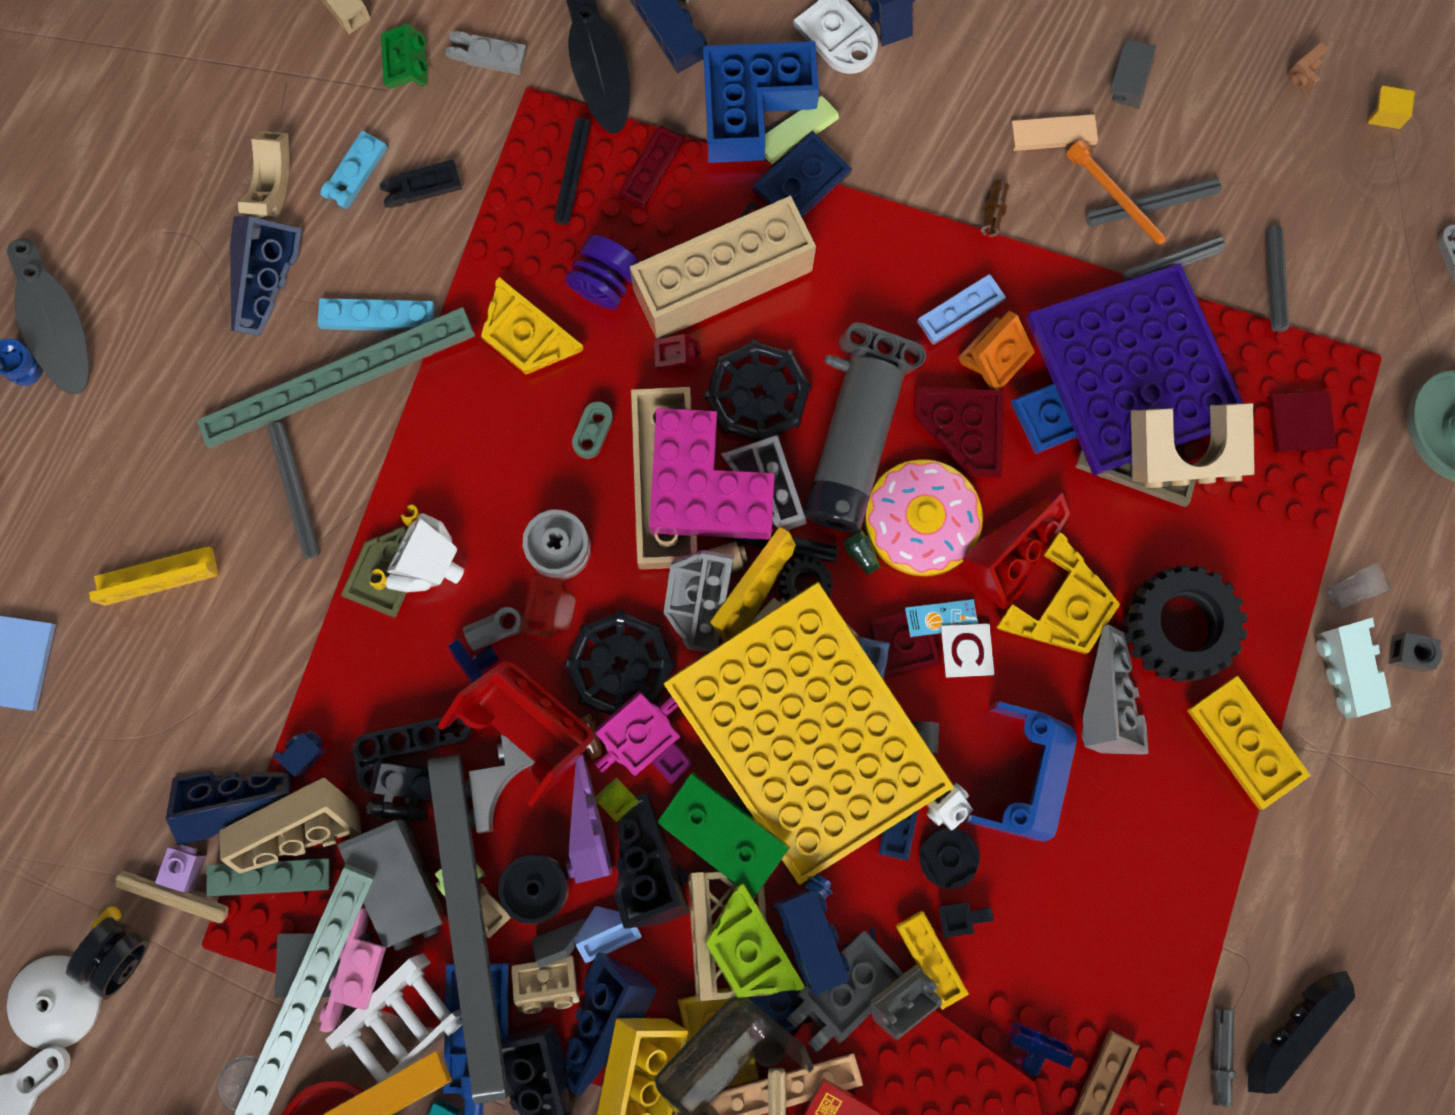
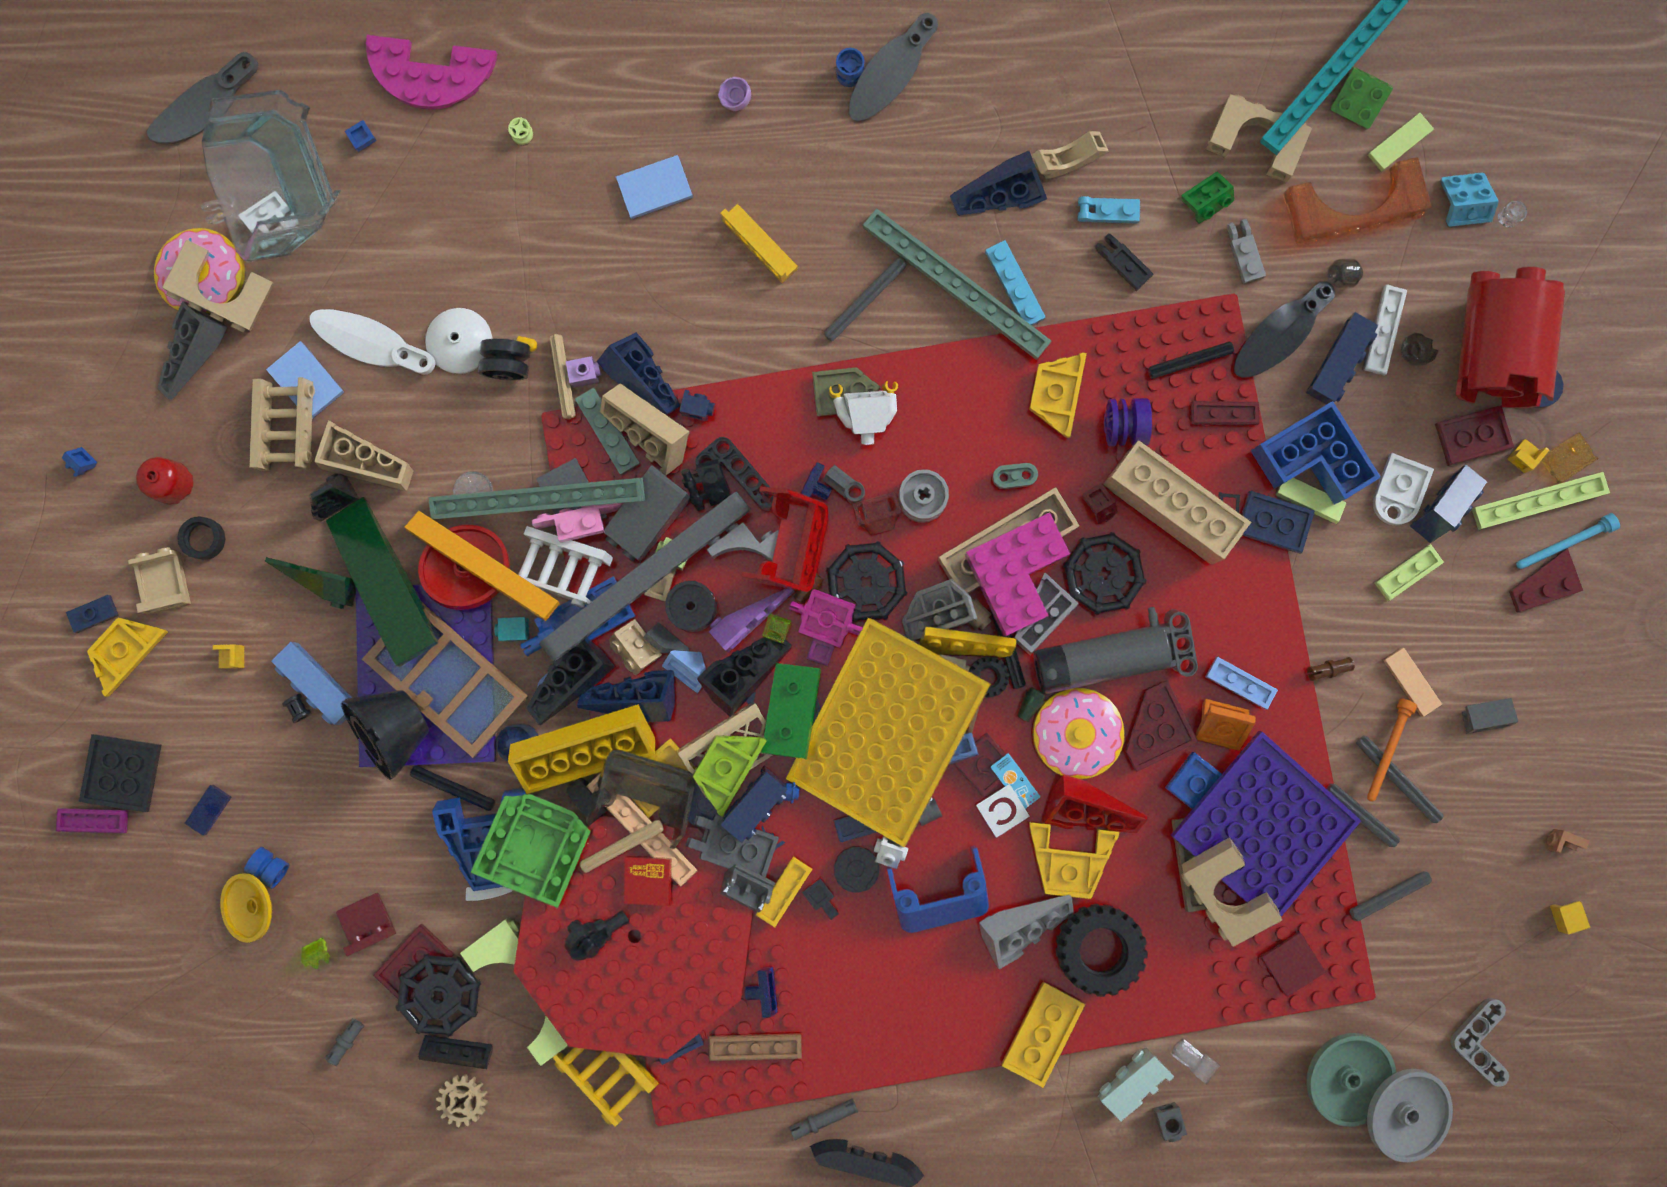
camera: 65 degrees right, 5 degrees up
none -> yellowish green tile [1375,544,1444,601]

